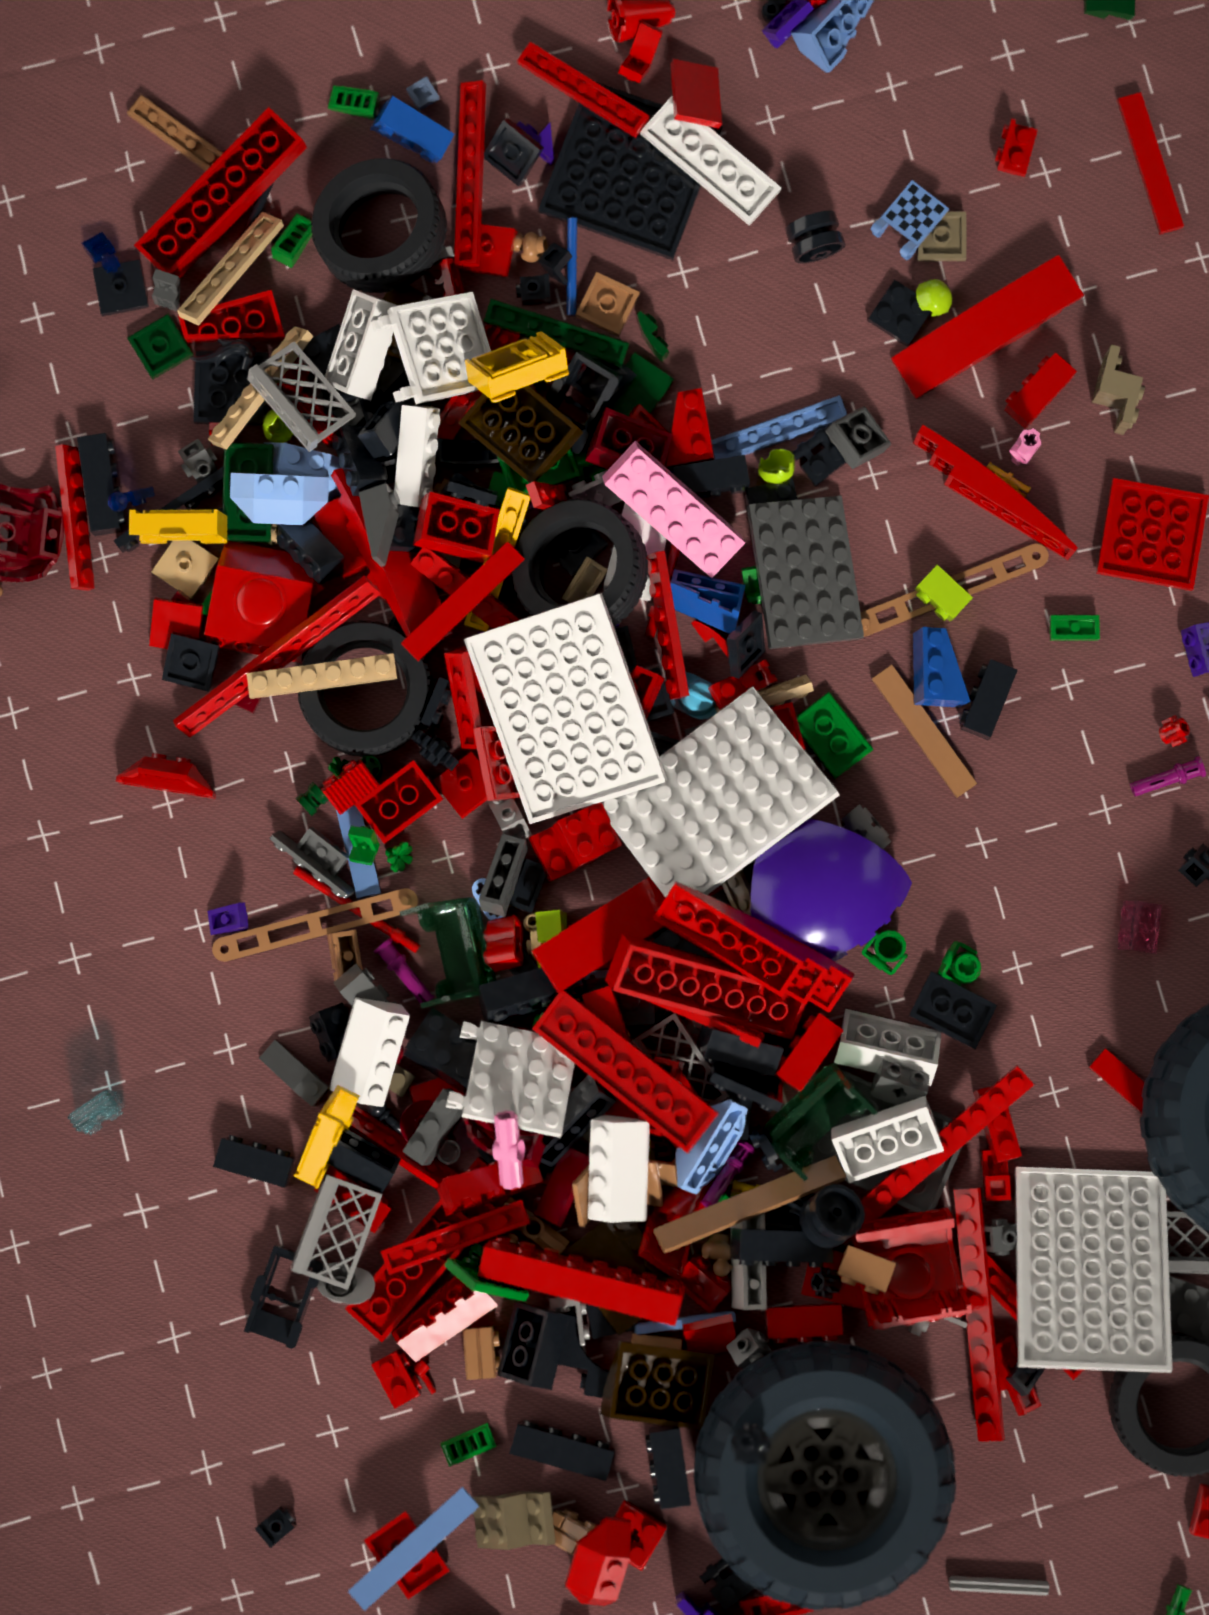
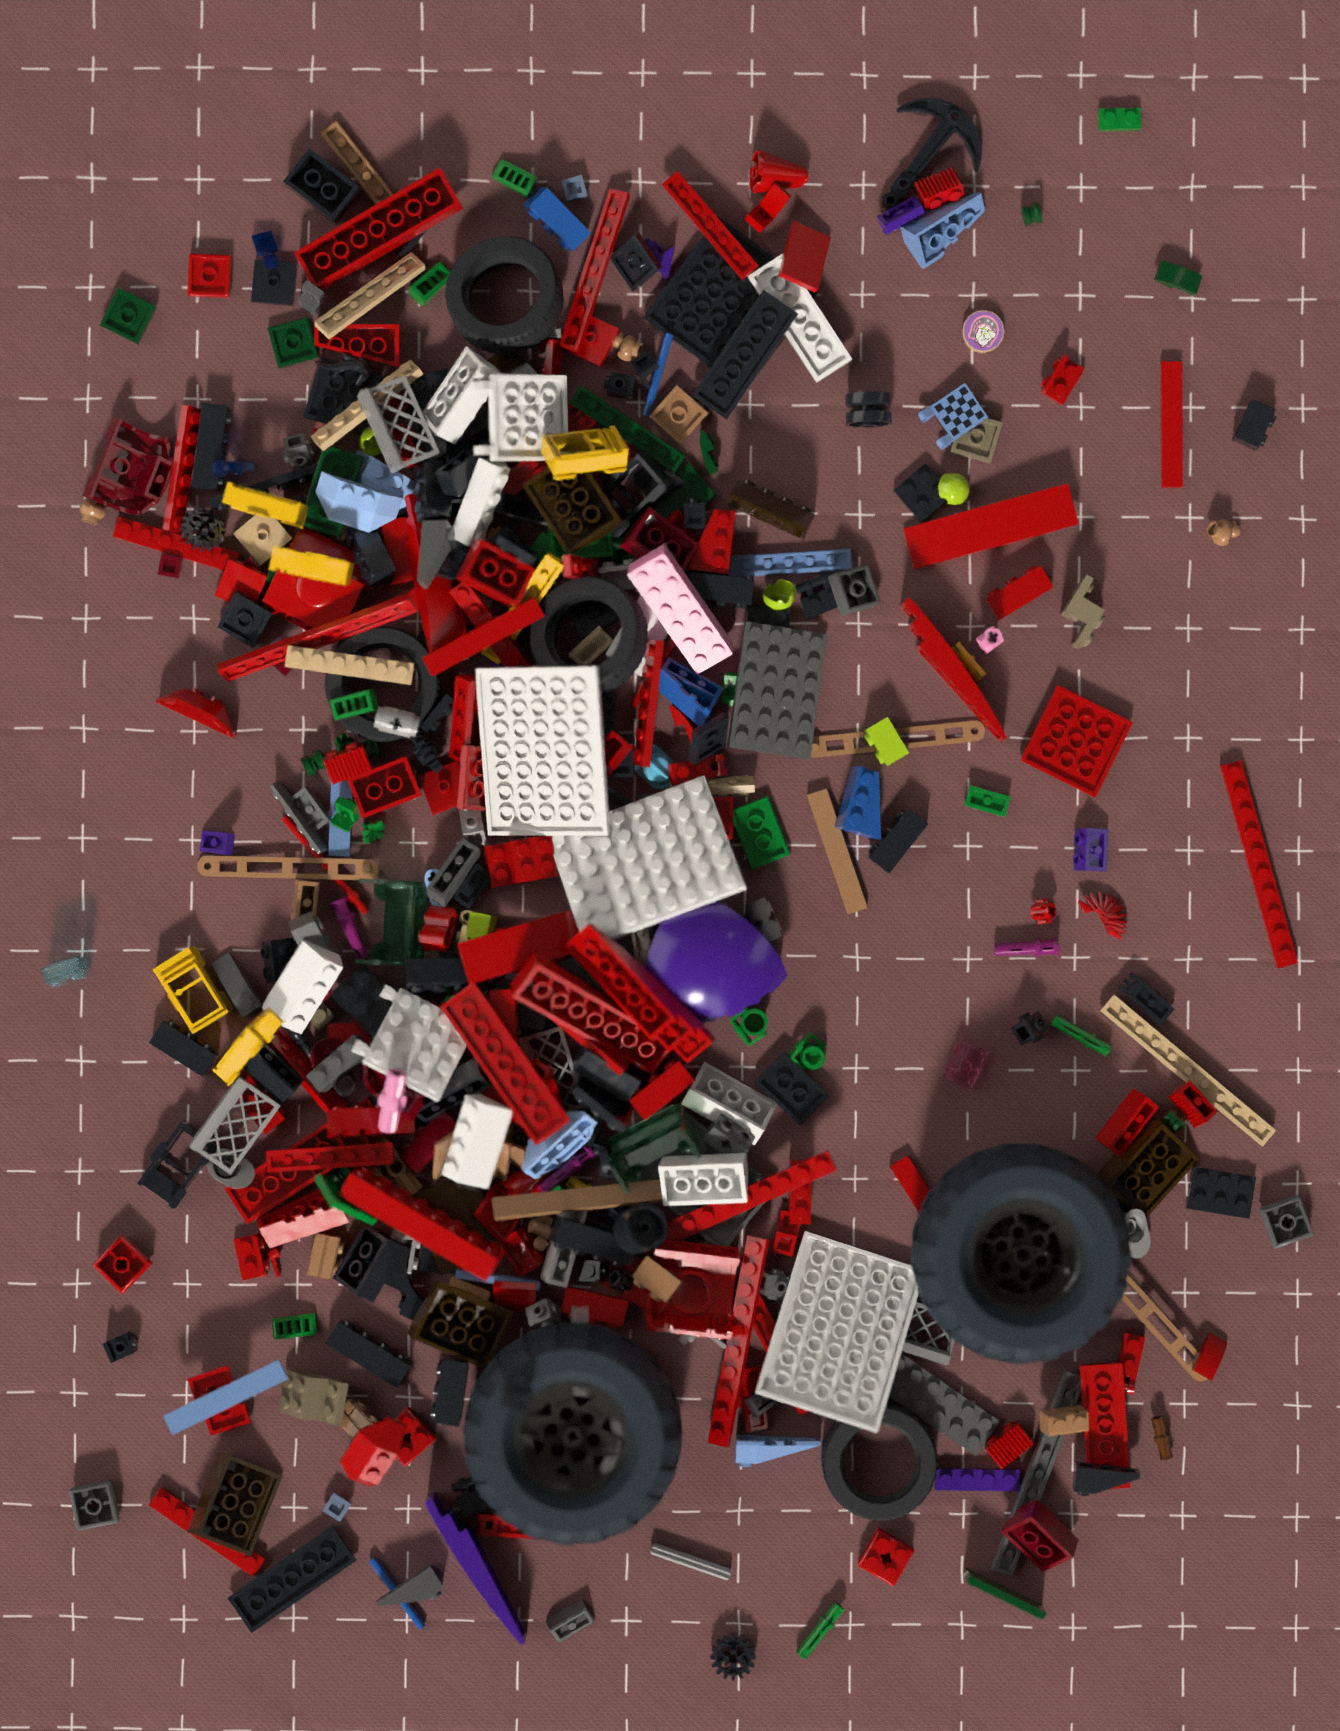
camera: 15 degrees right, 5 degrees up
none -> red brick [93,1234,153,1294]
none -> red plate [113,517,240,571]
none -> yellow piece [152,946,233,1034]
none -> dark red plate [157,554,183,579]
none -> black gear [179,507,226,552]
none -> red plate [187,254,232,298]
none -> yellow piece [269,546,354,585]
none -> black brick [283,148,361,225]
none -> green slope [330,689,378,721]
none -> light grey piece [374,706,420,738]
none -> clear wheel [571,1305,589,1325]
none -> black bracket [579,1260,609,1282]
none -> black bracket [684,499,705,529]
none -> black plate [692,290,798,420]
none -> dark brown slope [728,479,815,540]
none -> medium blue wedge [735,1434,821,1467]
none -> tile [962,310,1004,353]

